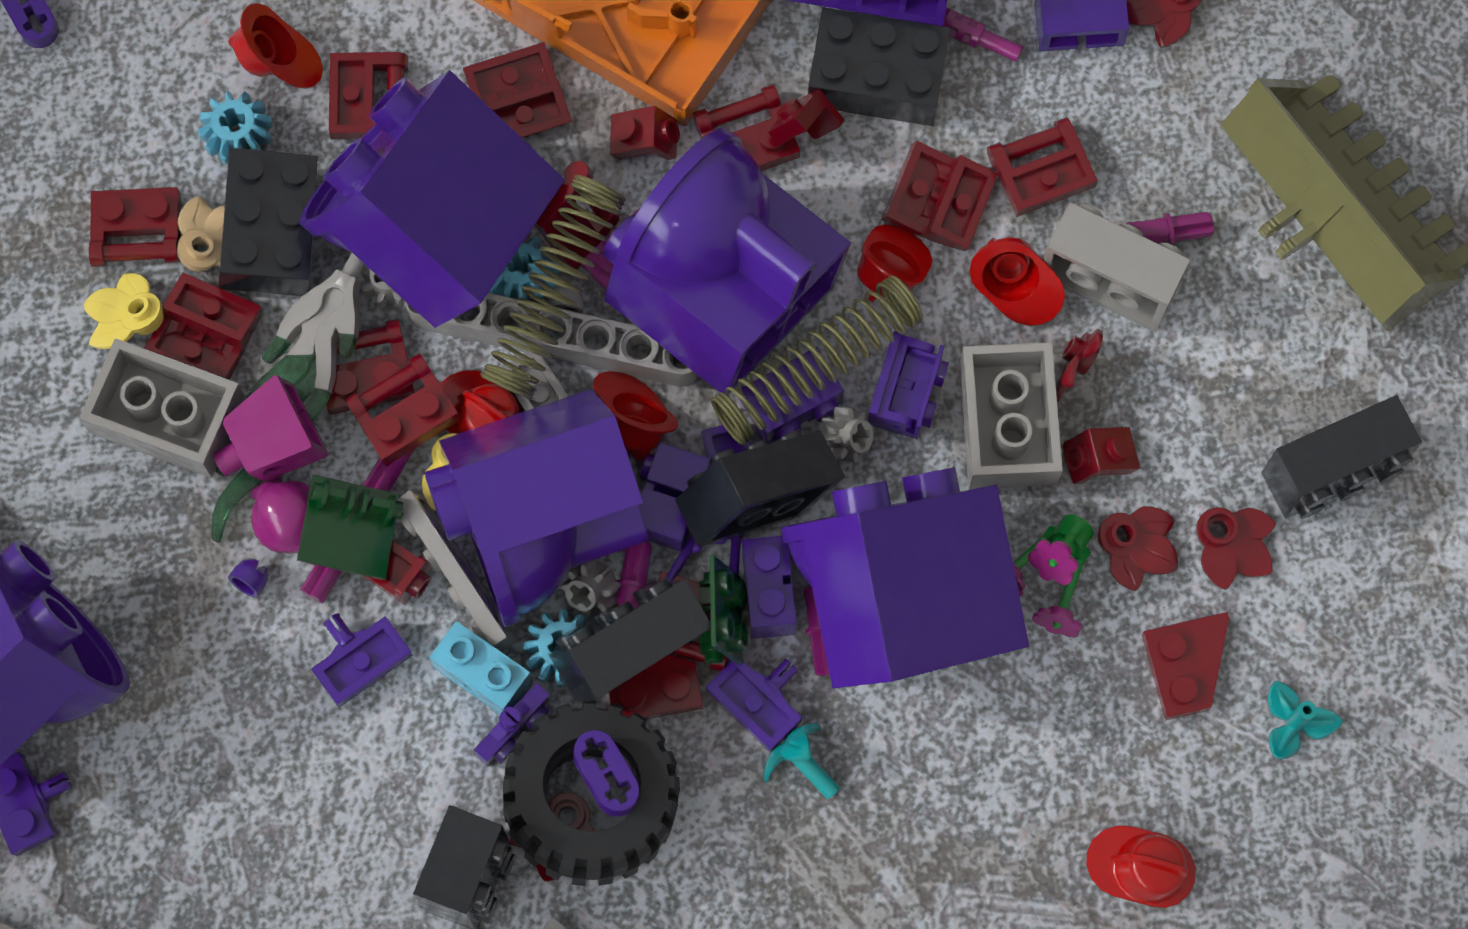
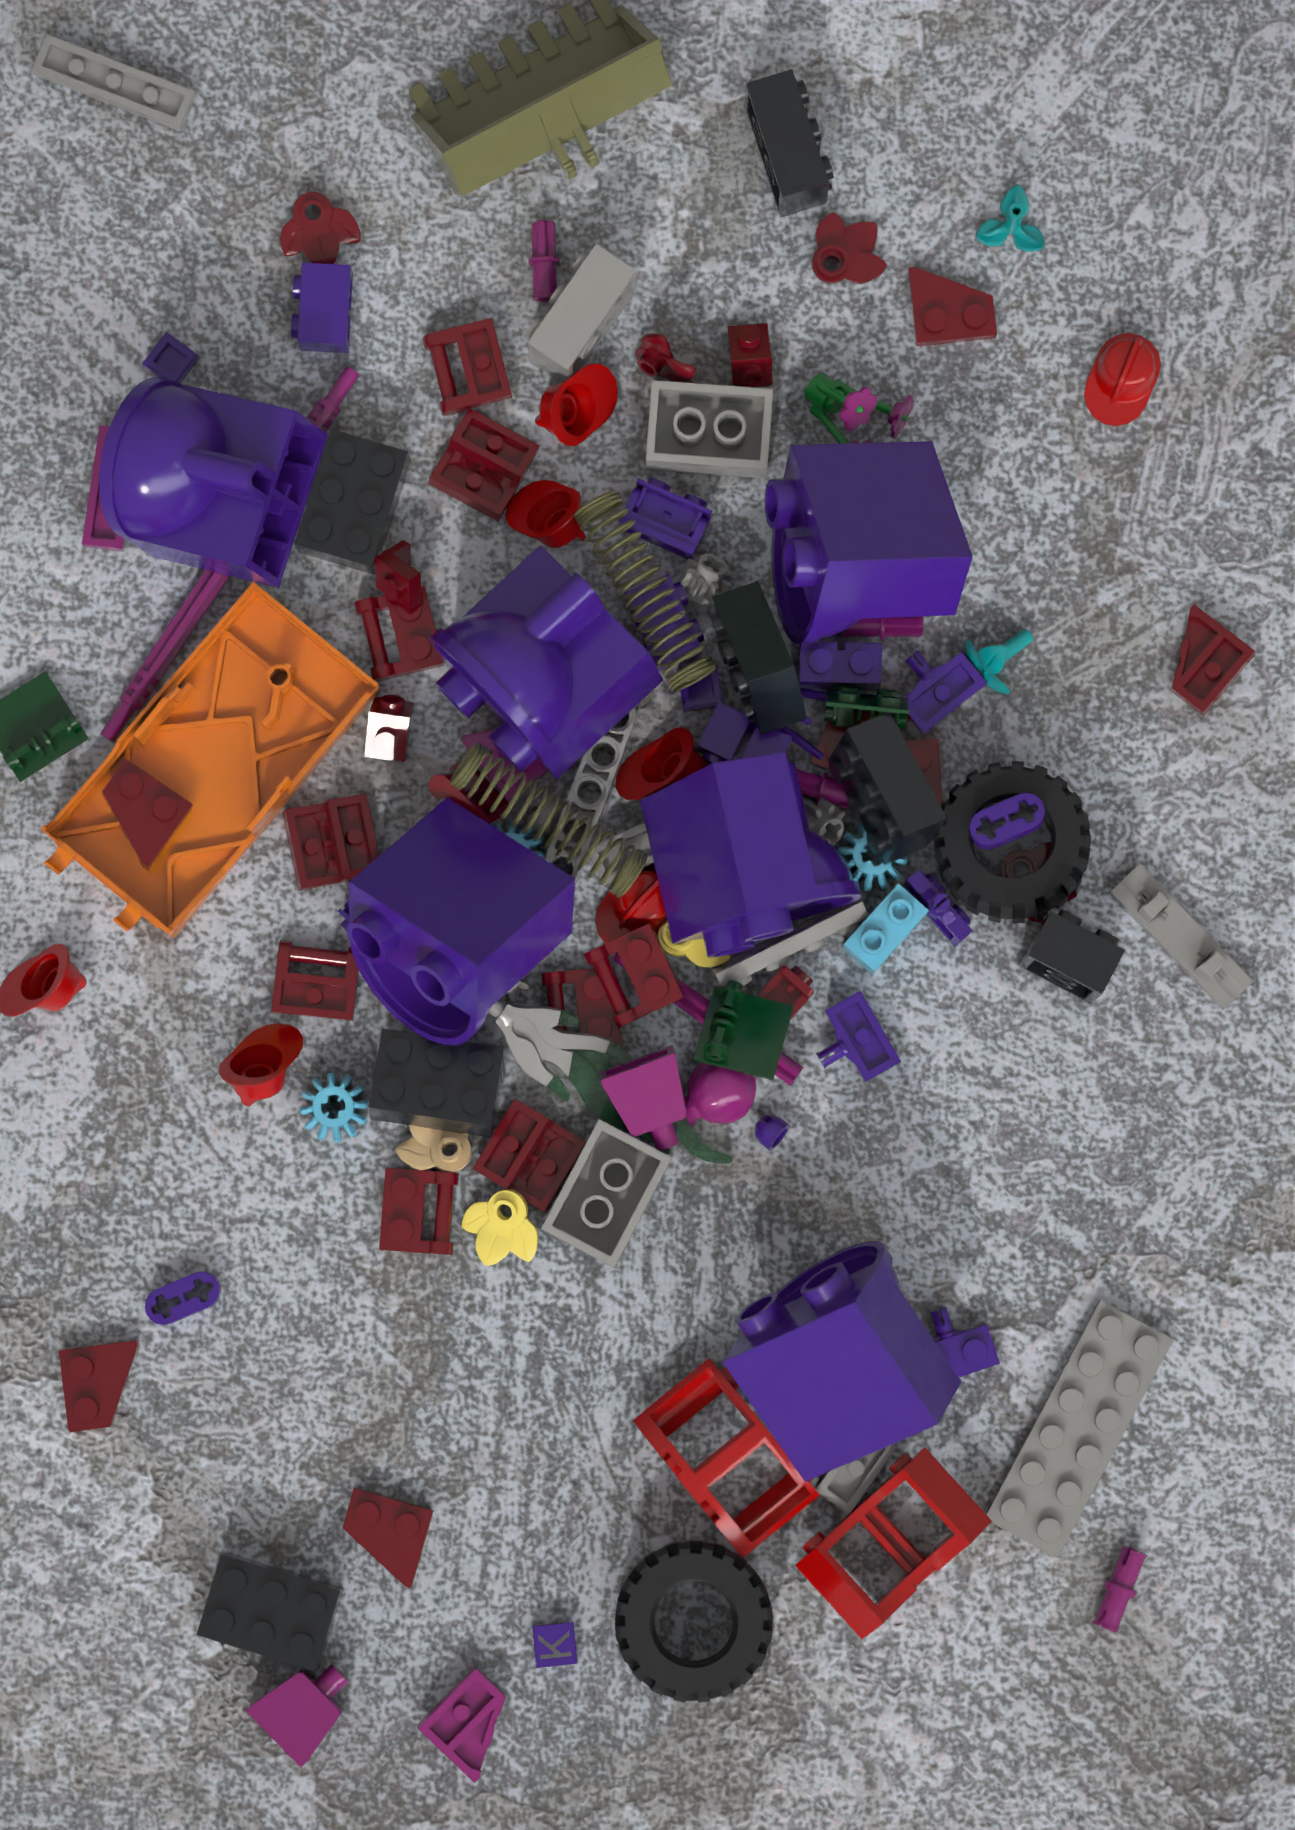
camera: 80 degrees left, 10 degrees up
dark red plate [1098,506,1178,591] -> none

